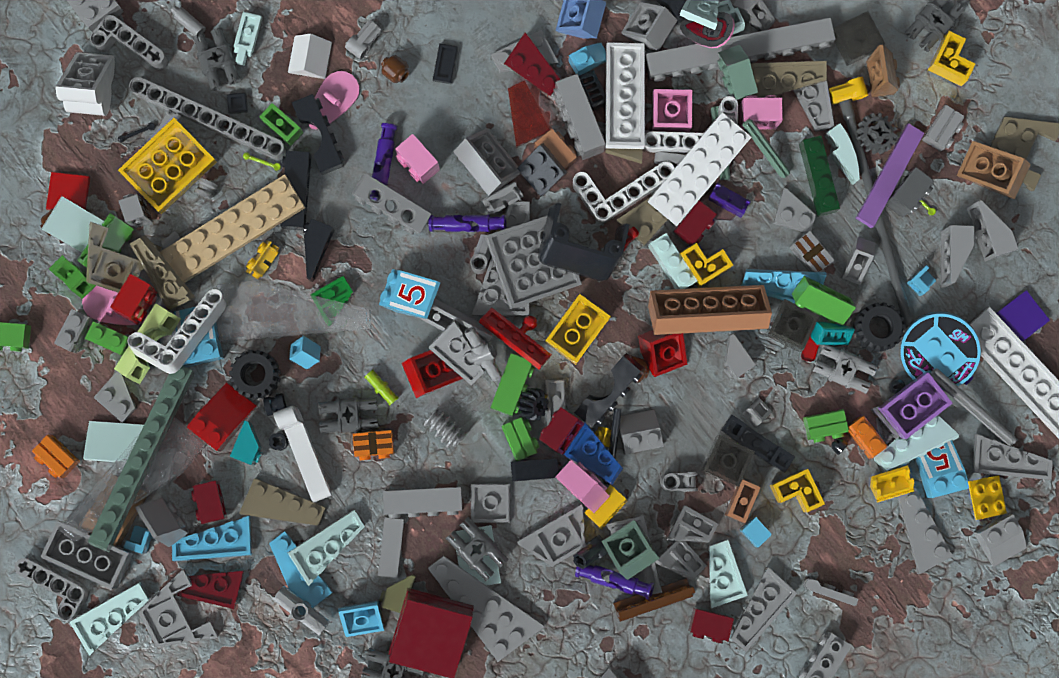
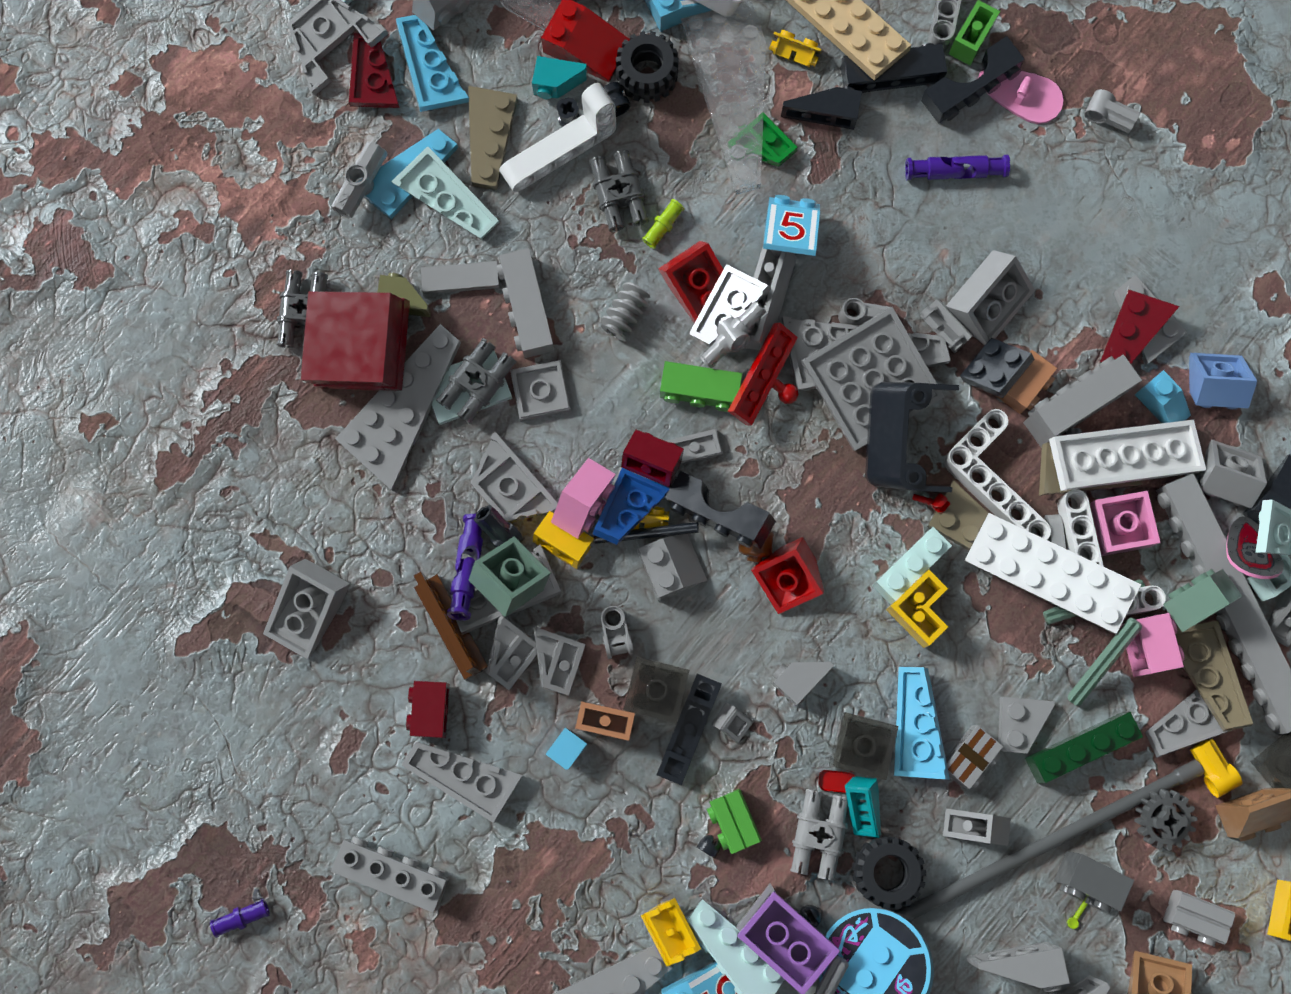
camera: 85 degrees right, 5 degrees down
dark red brick [191,480,228,524] -> none
lime hinge [243,152,281,171] -> none
white slope [288,33,332,79] -> none
medium azure panel [289,336,321,369] -> none
medium azure slope [338,600,384,637] -> none
light grey brick [351,174,431,235] -> none
brick [353,430,395,461] -> none
reddish brown head [381,55,410,83] -> none
bright pink brick [395,134,440,184] -> none
dark purple piece [428,215,507,232] -> none
black tile [433,43,458,84] -> none
bright green brick [501,417,540,461] -> none
clear red wing [508,80,550,148] -> none
black slope [511,458,562,482] -> none
black gear [517,388,550,420] -> none
yellow brick [545,294,611,365] -> none
black slope [578,70,606,111] -> none
nougat brick [648,285,772,335] -> none
dark red brick [673,200,717,246] -> none
dark purple hinge [708,183,751,218] -> none
light aqua wing [709,540,748,608] -> none
yellow brick [769,469,825,512] -> none
bright green brick [792,276,856,325] -> none
light grey hinge [803,578,858,606] -> none
light aqua slope [825,123,860,185] -> none
orange brick [848,415,888,459] -> none
medium lavender tile [856,123,924,228] -> none
medium azure panel [907,265,936,296] -> none

